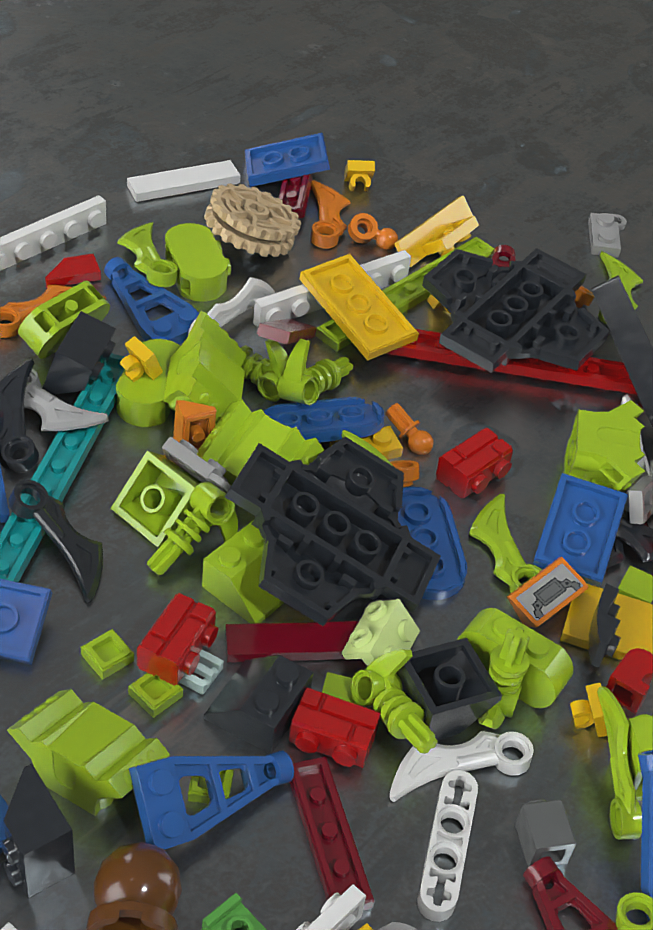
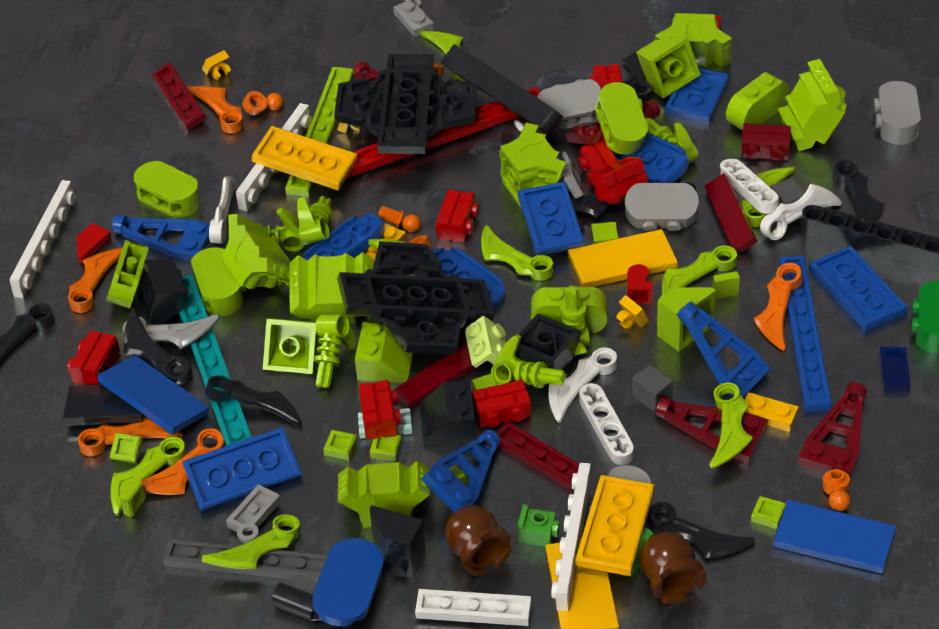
camera: 25 degrees left, 0 degrees up
lime piece [117,222,178,287] -> none
yellow tile [120,336,163,382] -> none
white tile [127,160,240,202] -> none
light grey hinge [162,437,231,494] -> none
orange slope [173,400,217,450] -> none
tan piece [204,183,301,257] -> none
blue tile [244,133,330,187] -> none
tile [257,319,317,344] -> none
yellow bracket [395,196,479,267] -> none
slope [507,557,589,628] -> none
black slope [589,583,621,668] -> none
lime piece [597,686,642,840] -> none

